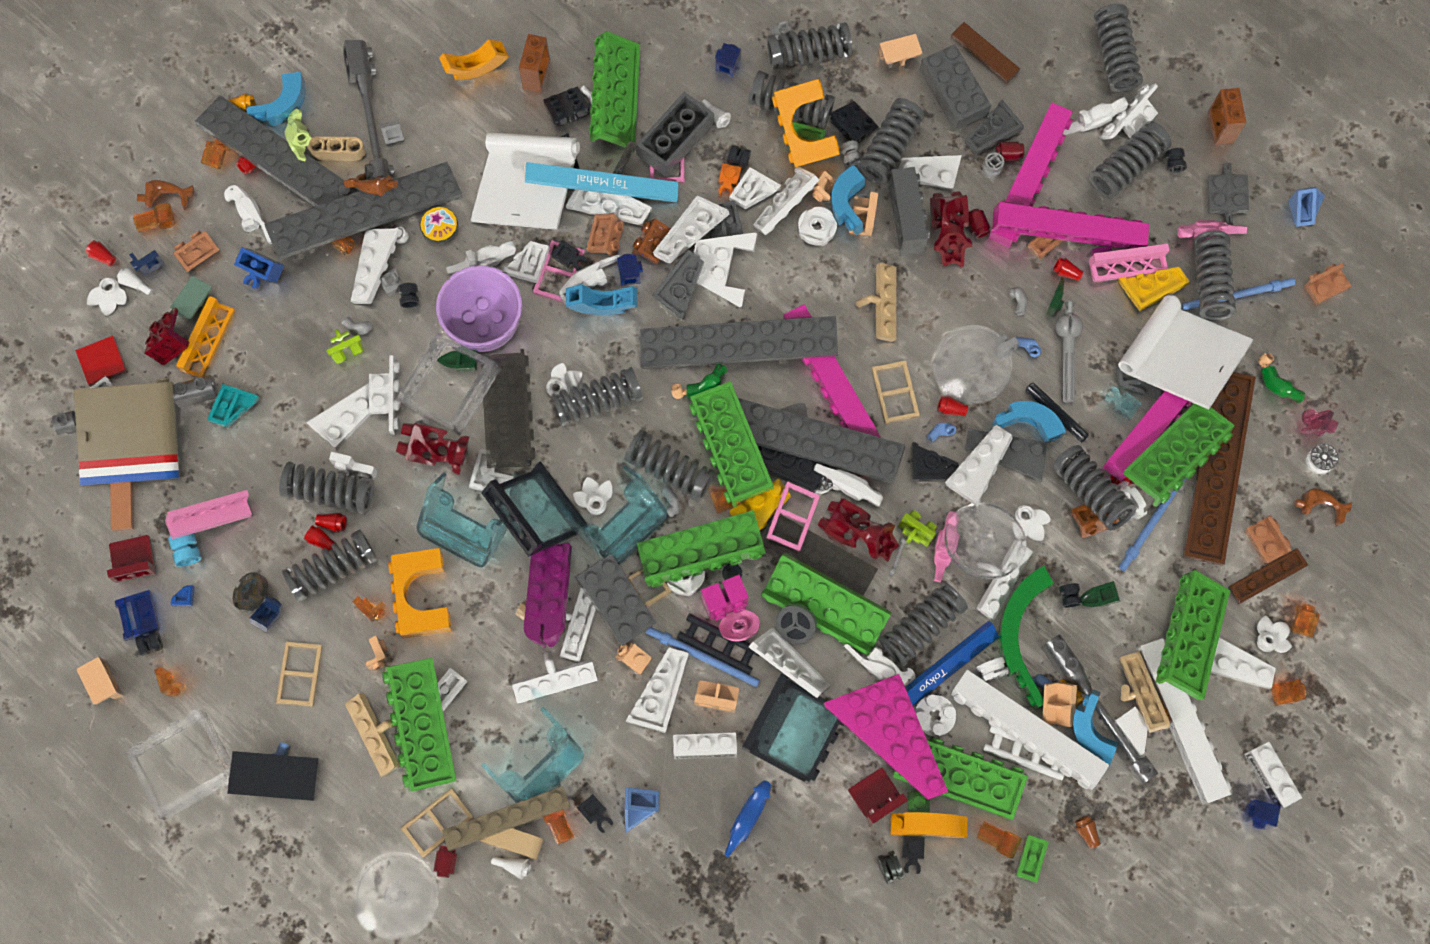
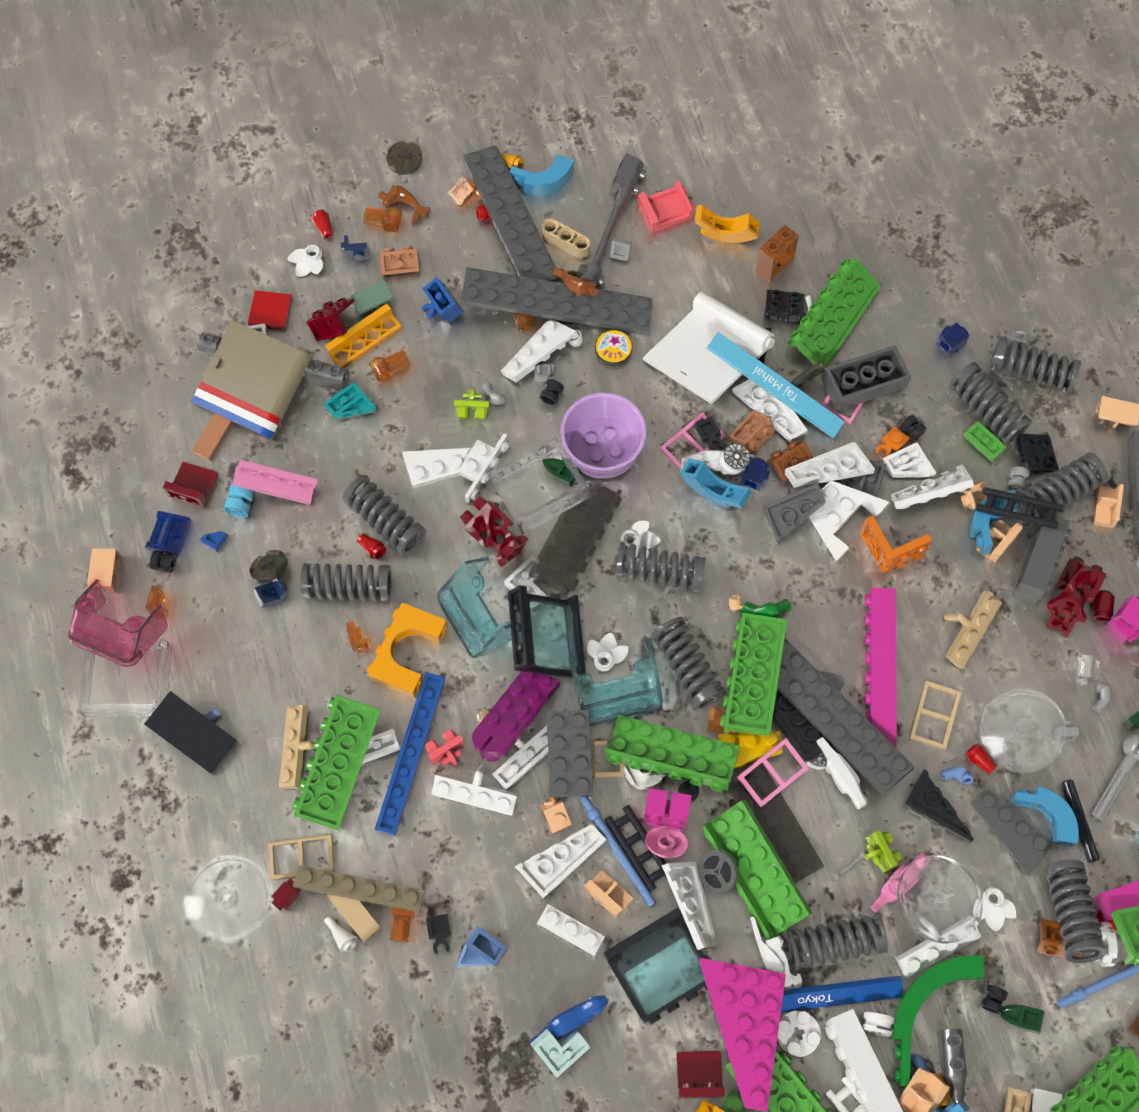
camera: 35 degrees right, 5 degrees down
white cone [117,267,153,295] -> none
white animal [224,184,272,245] -> none
tan window [276,641,322,707] -> none
yellowish green animal [285,109,312,162] -> none
red cone [304,525,336,552] -> none
white plate [329,452,377,479] -> none
light nougat bracket [365,636,389,670] -> none
white animal [446,241,516,275] -> none
clear light blue windscreen [481,707,584,803] -> none
white wing [501,241,550,283] -> none
dark grey plate [640,316,838,369] -> none
white cone [701,99,731,128] -> none
light orange arch [772,78,841,167] -> none
white plate [798,207,837,246] -> none
dark red hips [818,498,899,562] -> none
white wing [899,155,962,192] -> none
white wing [945,425,1013,507] -> none
medium blue arm [1016,337,1041,357] -> none
none -> clear pink windscreen [68,579,168,667]
none -> clear orange piece [369,350,411,382]
none -> blue plate [375,672,446,837]
none -> clear smoke tile [386,141,422,175]
none -> coral hips [426,729,464,766]
none -> light aqua plate [530,1029,591,1077]
none -> coral panel [637,180,695,233]
none -> white wheel [719,443,750,475]
none -> orange bracket [860,516,932,574]
none -> black bar [976,487,1065,530]
none -> clear head [1071,654,1101,685]
none -> light nougat panel [1092,484,1124,529]

